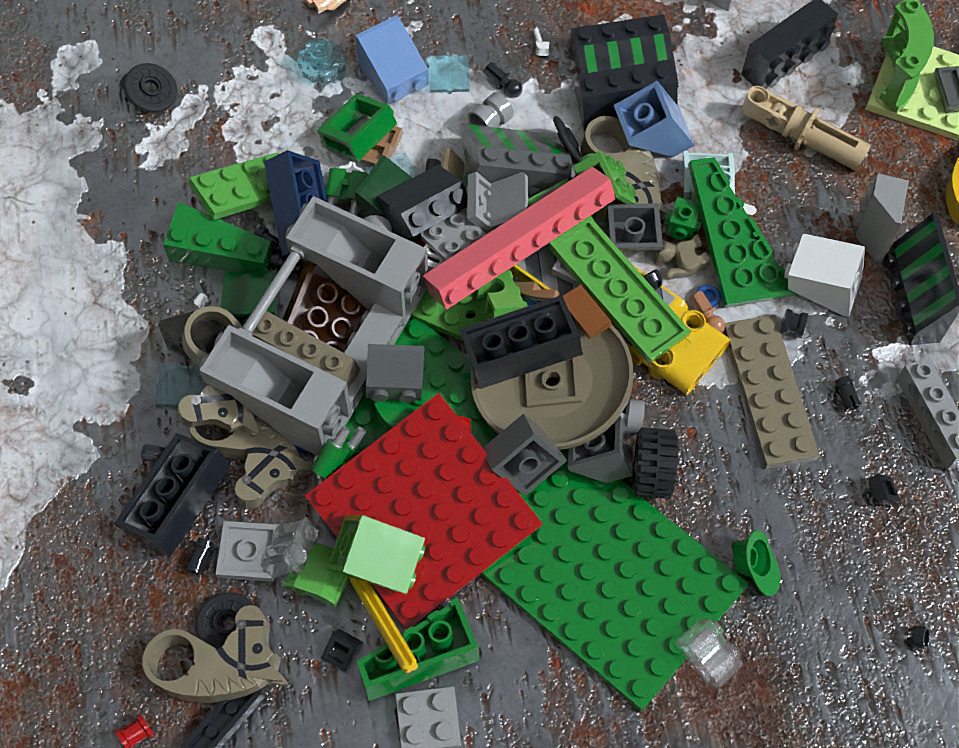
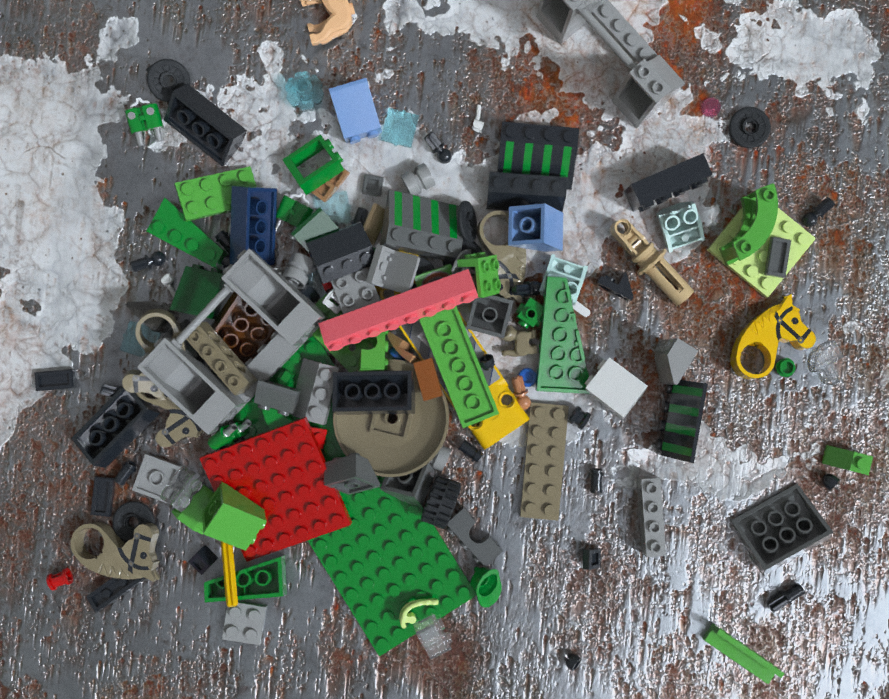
camera: 20 degrees right, 25 degrees up
none -> black tile [34,369,76,391]
none -> black tile [90,476,116,517]
none -> green piece [124,98,164,147]
none -> black axle [130,251,166,272]
none -> black slope [164,83,247,166]
none -> light grey slope [289,358,341,425]
none -> dark grey tile [362,174,384,197]
none -> yellowish green piece [399,598,439,629]
none -> dark grey arch [446,506,503,567]
none -> black pin [458,440,483,463]
none -> black axle [511,281,541,297]
none -> black slope [595,271,634,302]
none -> light aqua slope [656,201,705,253]

